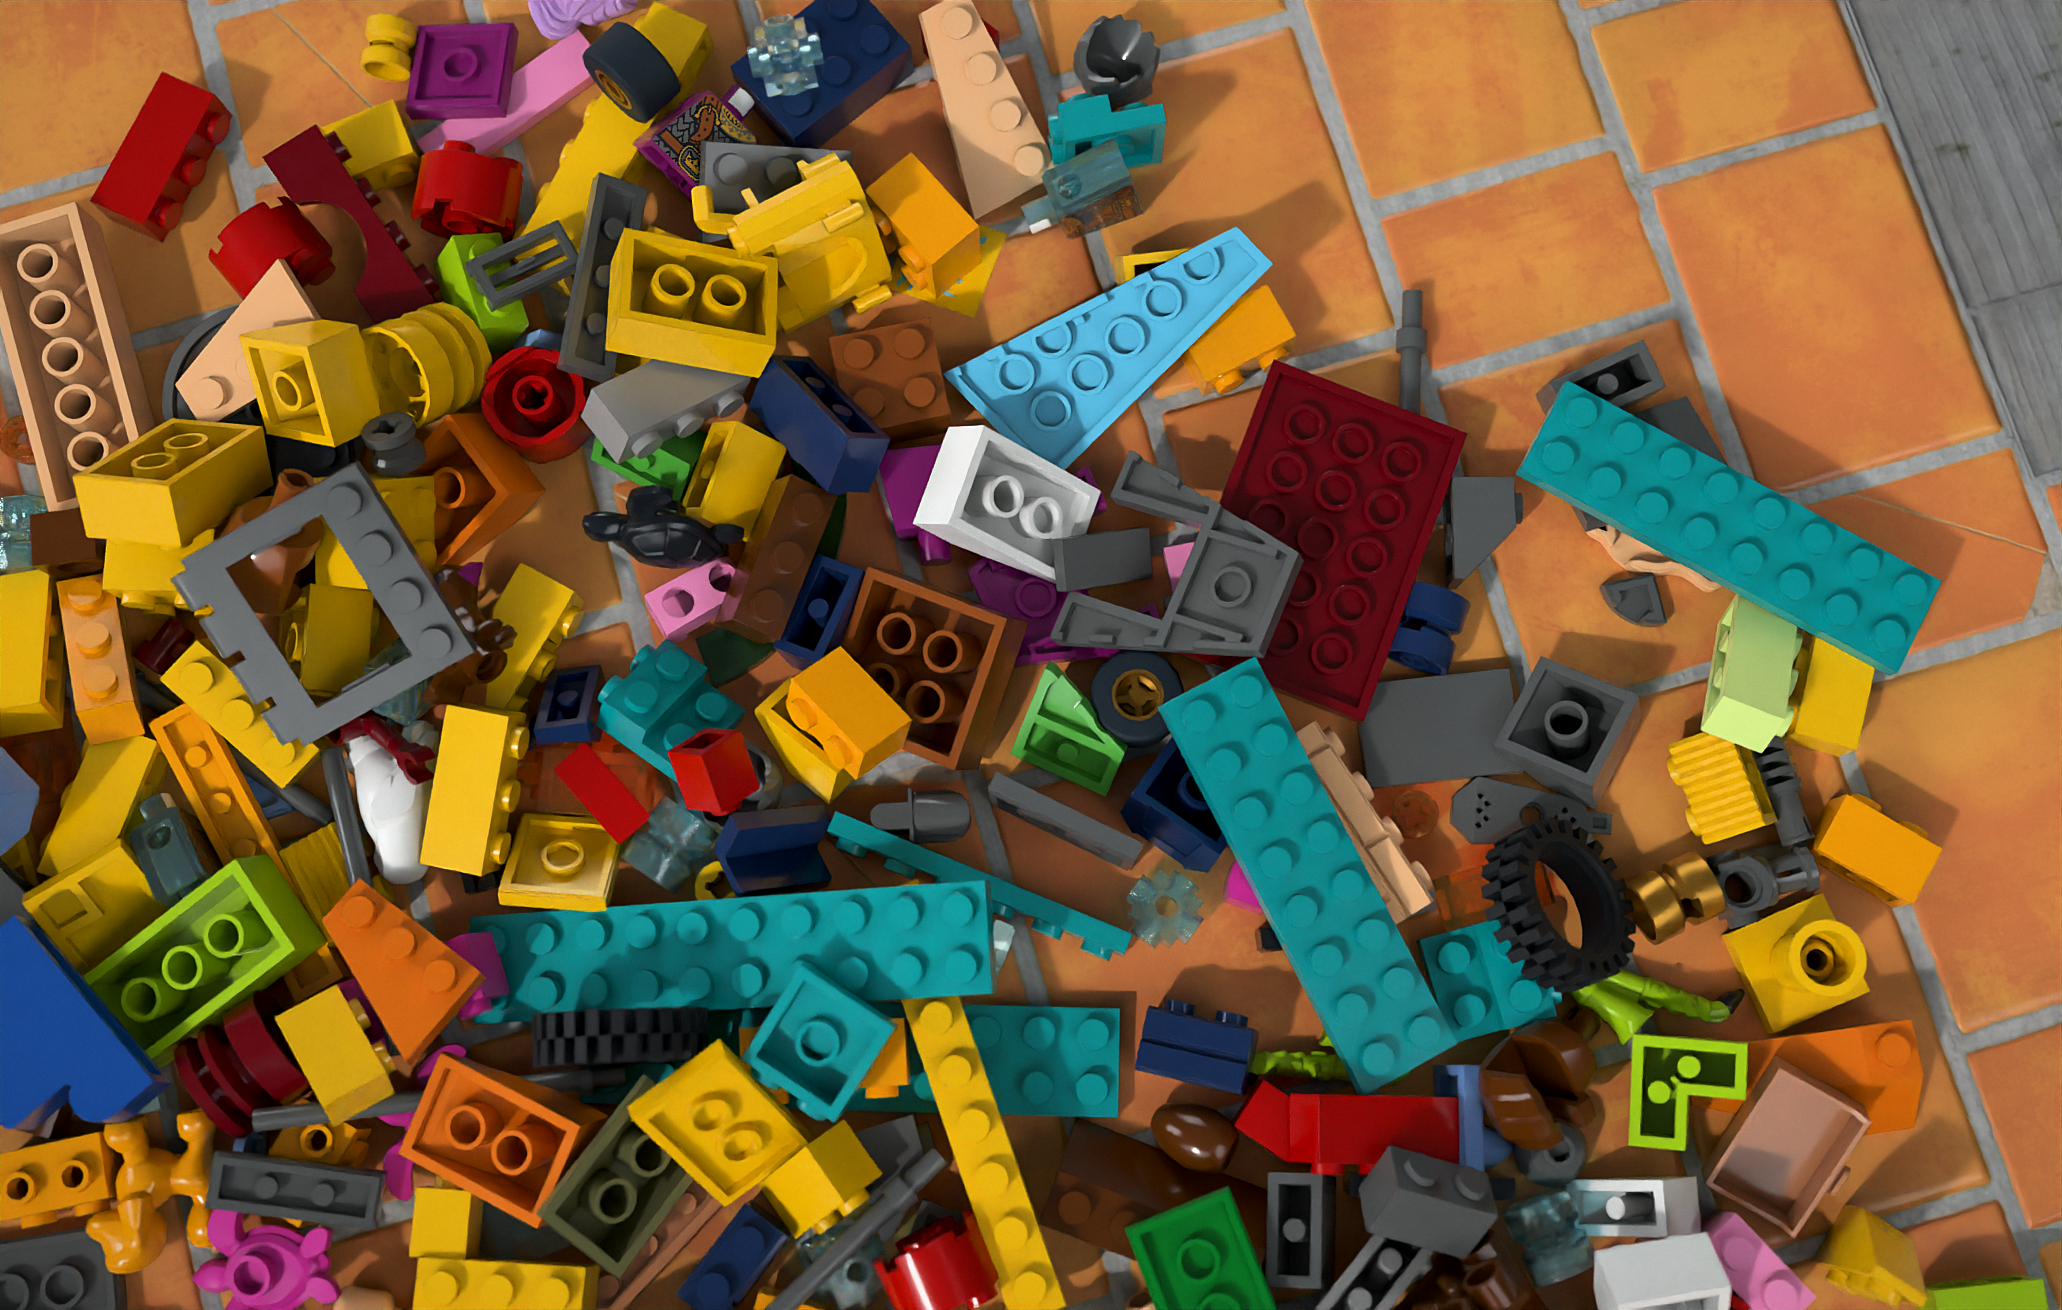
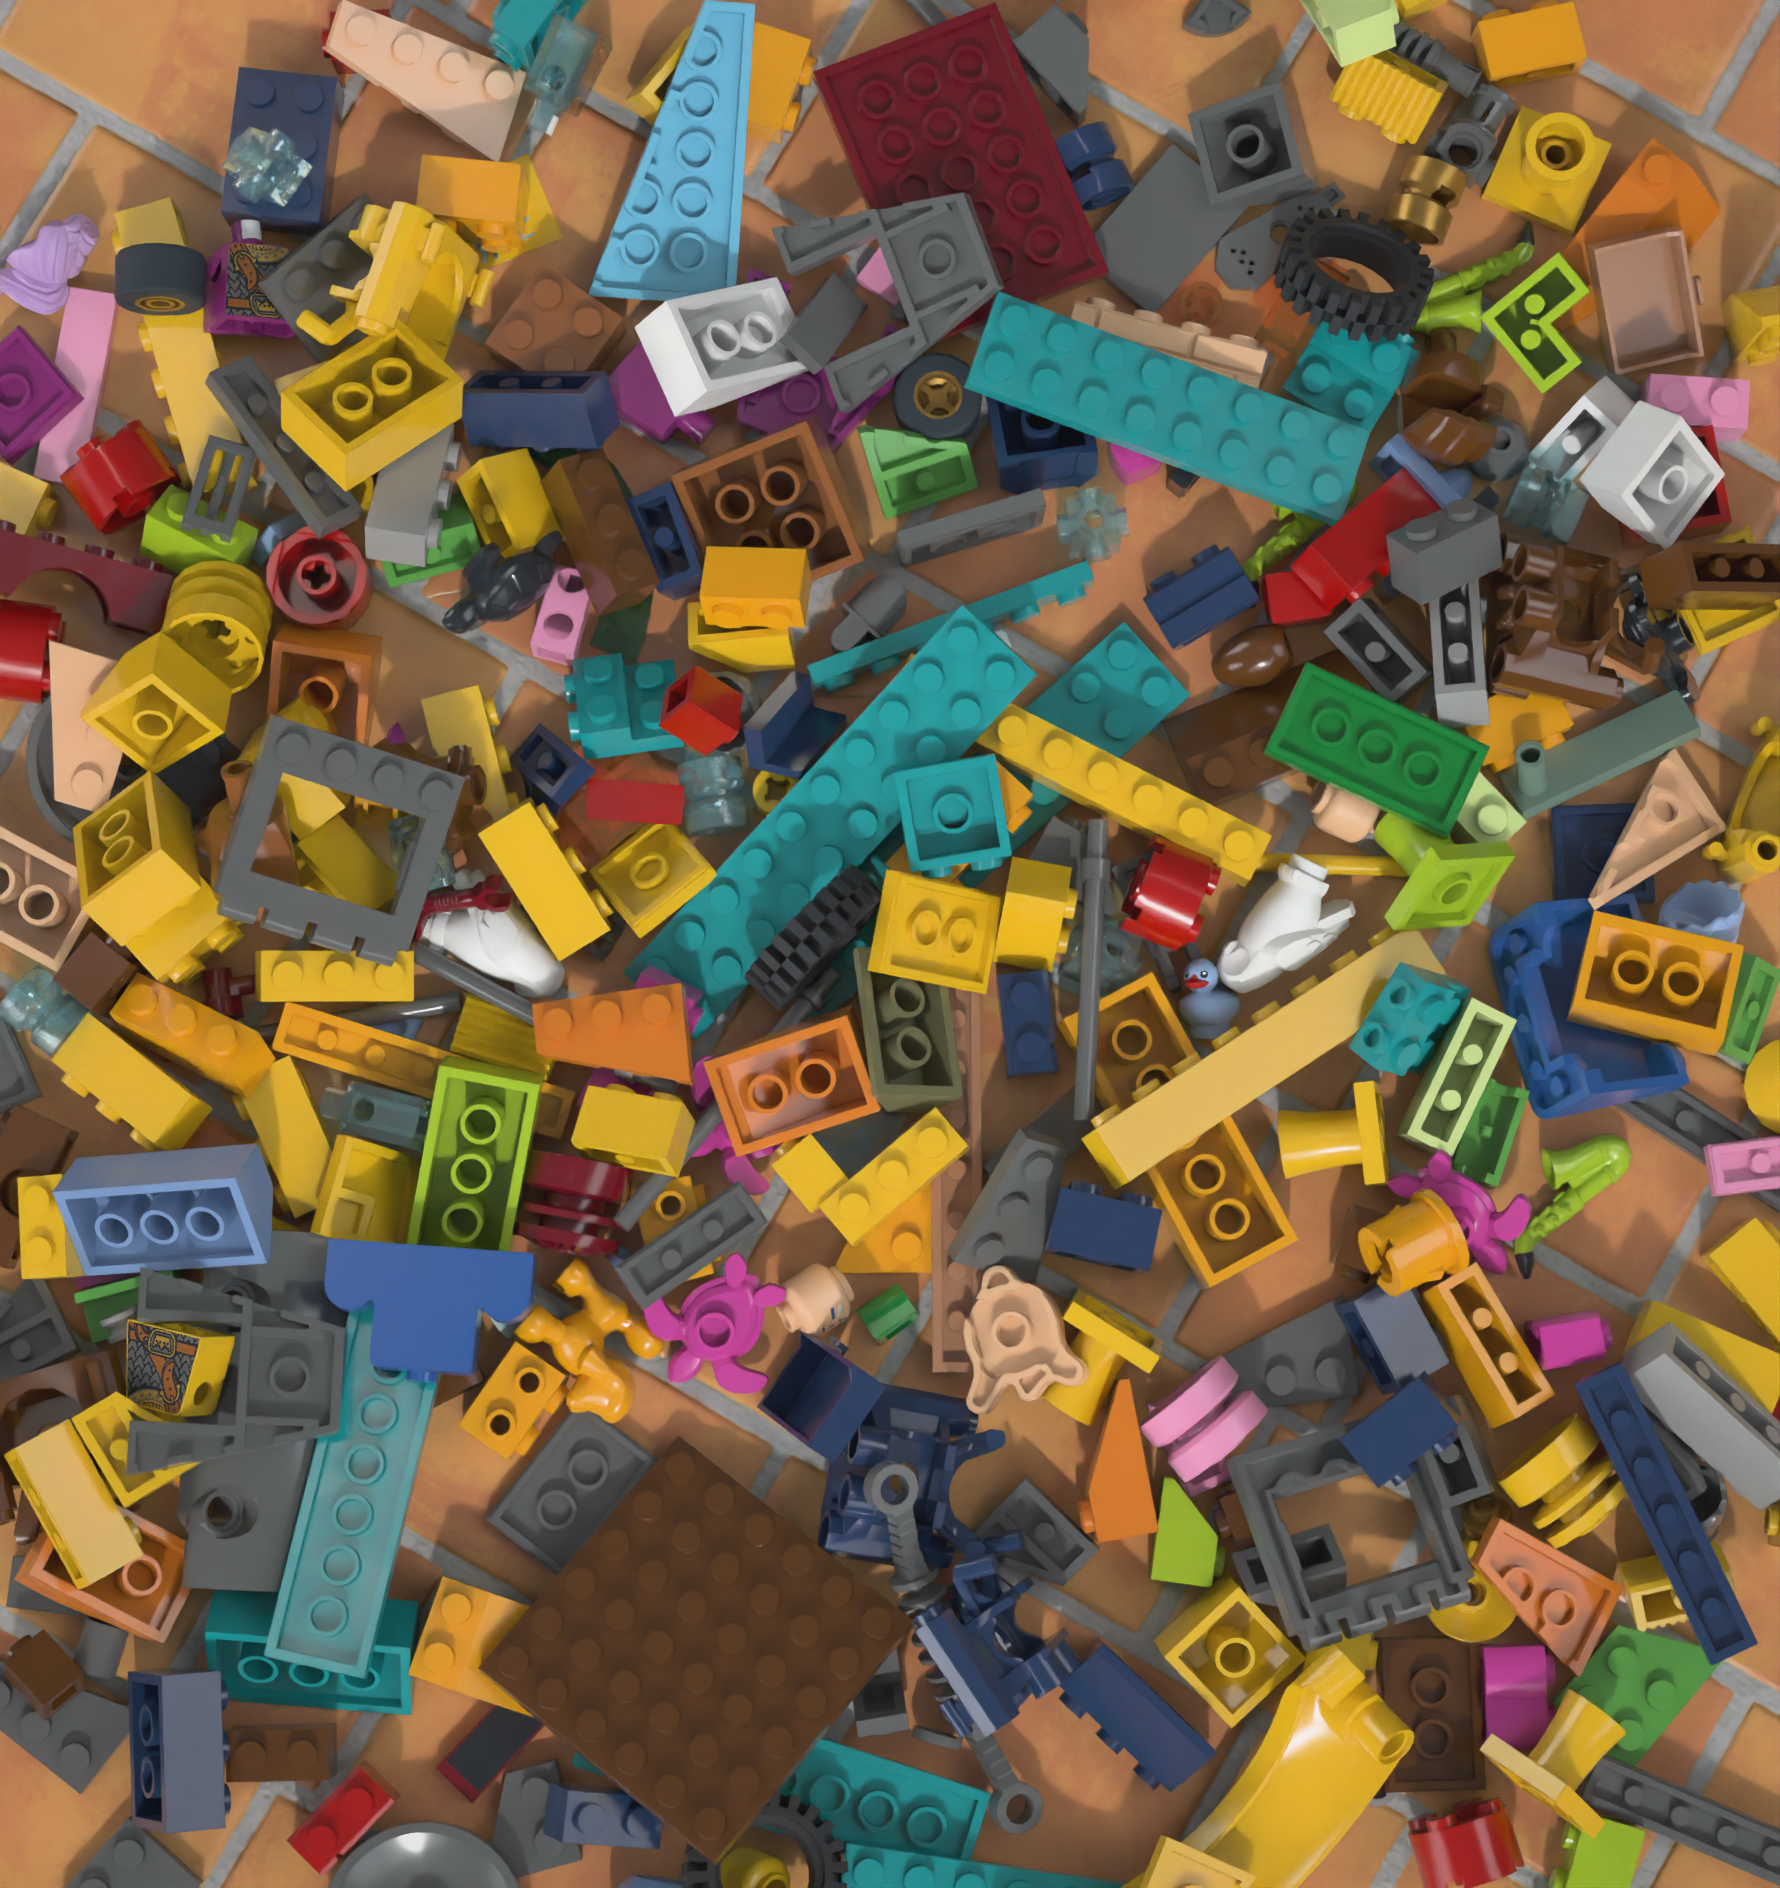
camera: 45 degrees left, 5 degrees up
dark grey wheel [361,412,427,477] -> none

